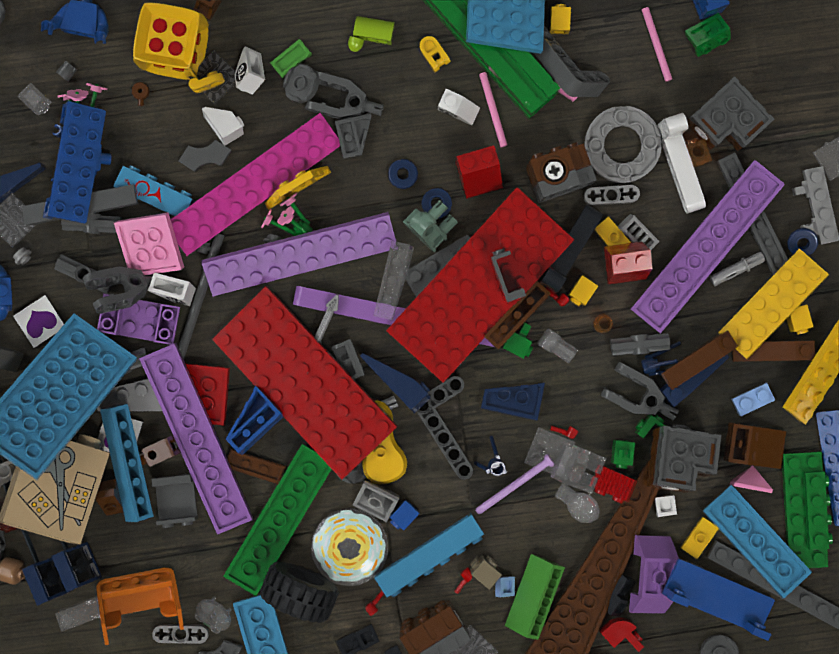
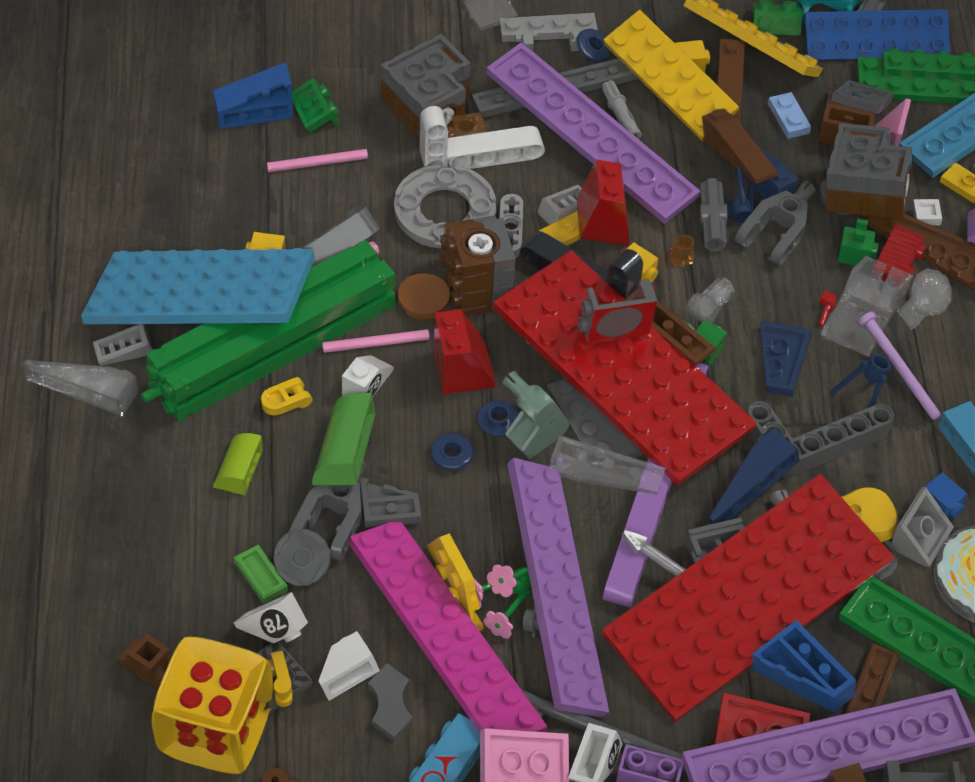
camera: 85 degrees left, 35 degrees down
lime hinge [348,36,364,52] -> none
green bracket [635,415,665,438] -> none
none -> bright green brick [312,393,376,485]
none -> dark orange tile [398,273,450,320]
none -> dark grey tile [831,80,894,114]

